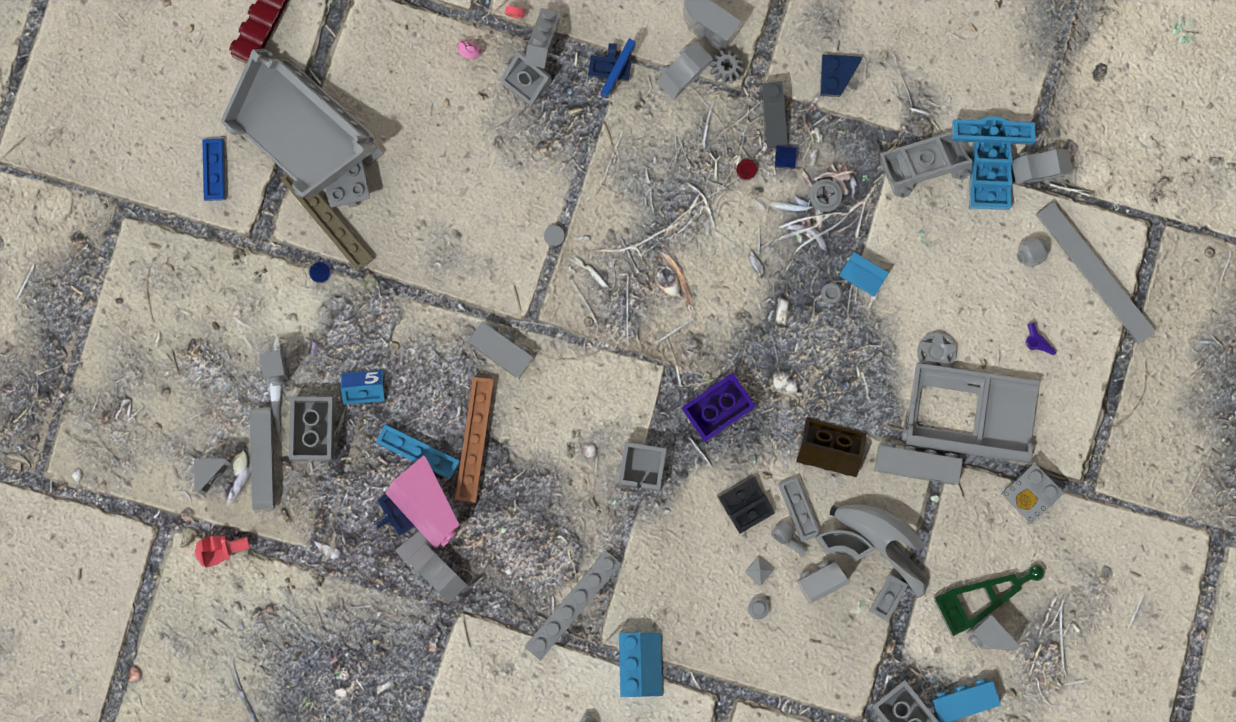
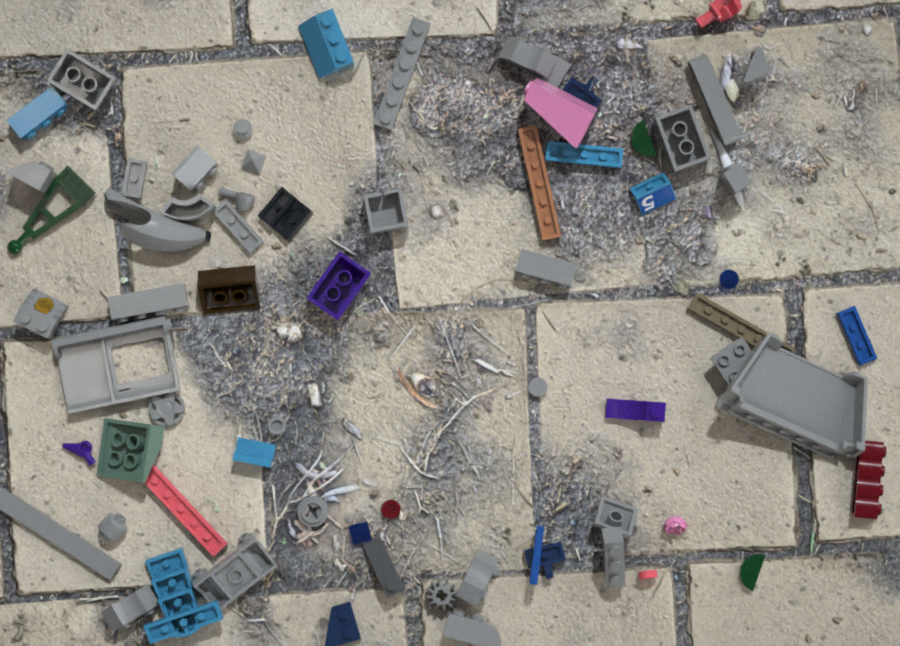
camera: 160 degrees right, 5 degrees up
none -> sand green slope [96,418,164,483]
none -> coral plate [145,464,228,557]
none -> dark purple slope [605,398,666,422]
none -> dark green tile [631,120,657,157]

